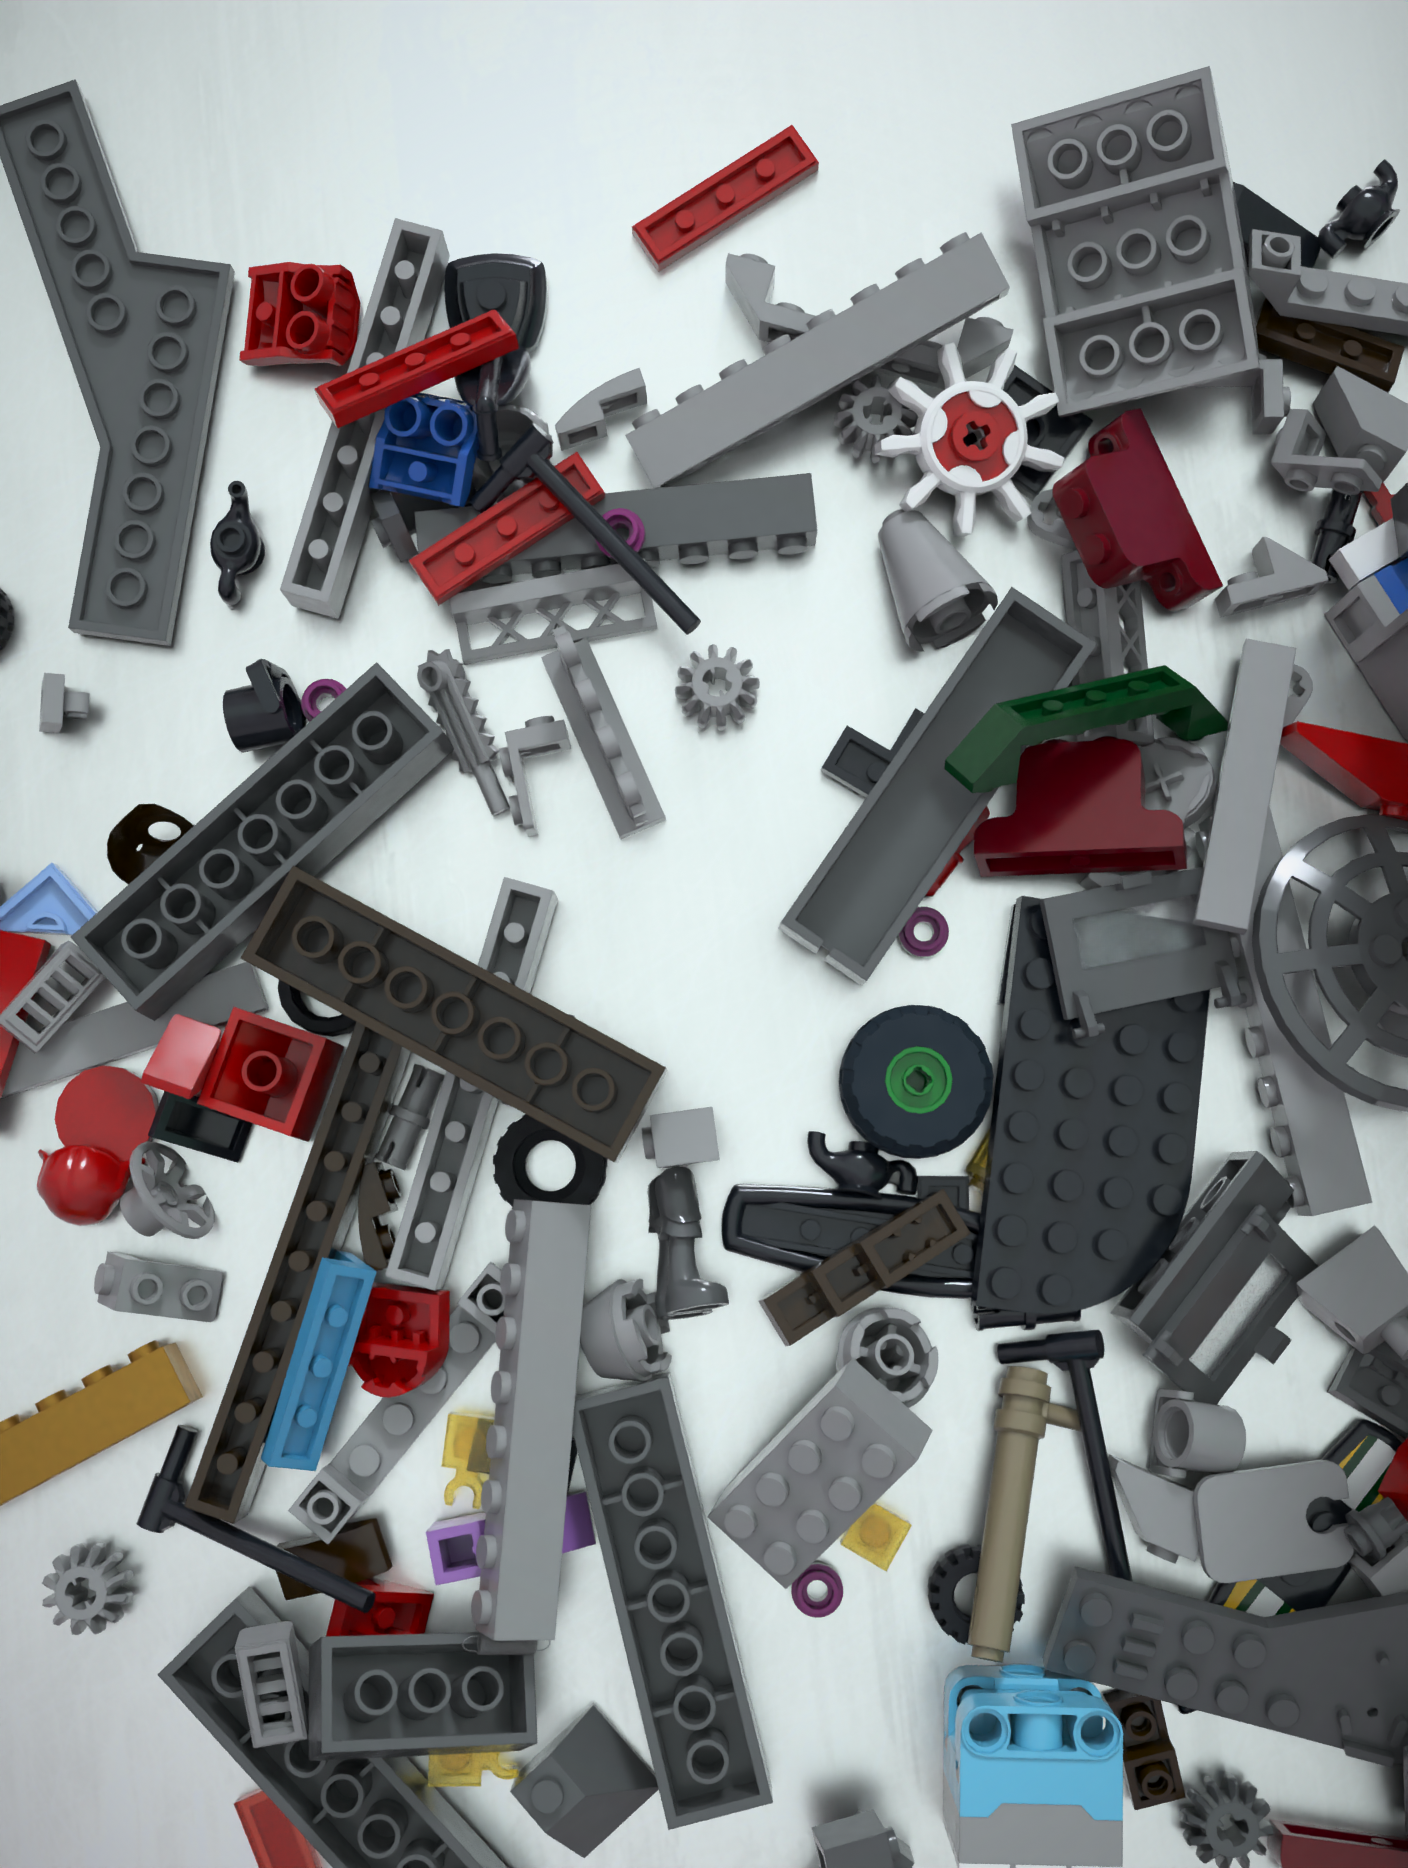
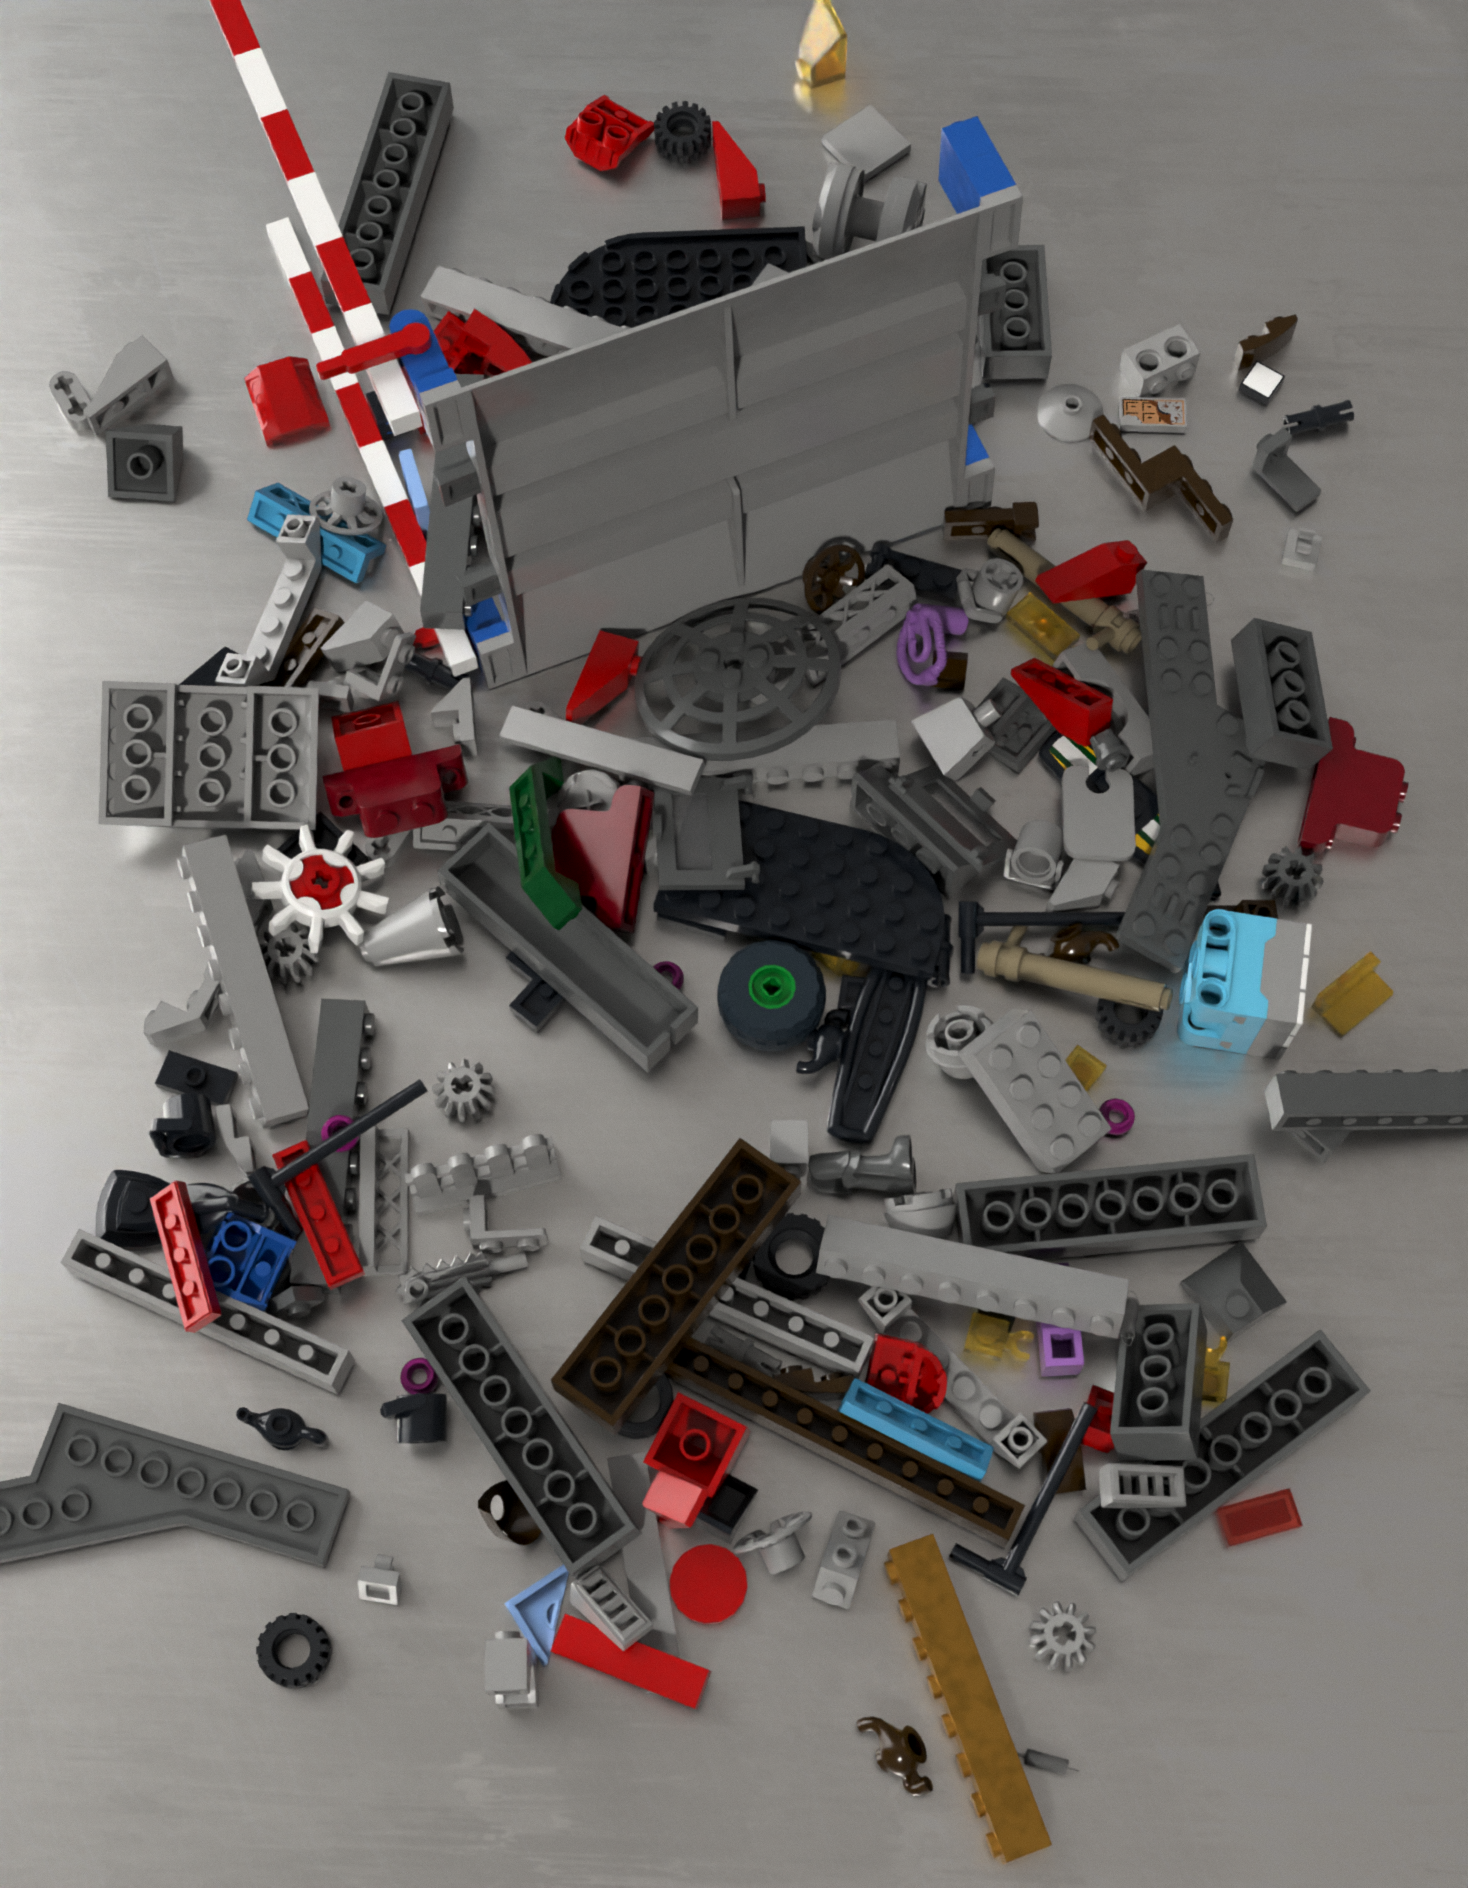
camera: 85 degrees left, 15 degrees down
red hair [37,1145,146,1226] -> none
red slope [239,262,361,366] -> none
red tile [631,125,819,272] -> none
dark brown slope [758,1189,971,1346] -> none
black piece [1318,159,1400,259] -> none
none -> black piece [149,1093,216,1158]
none -> black plate [155,1050,239,1106]
none -> red slope [331,700,412,771]
none -> dark brown piece [1040,924,1120,965]

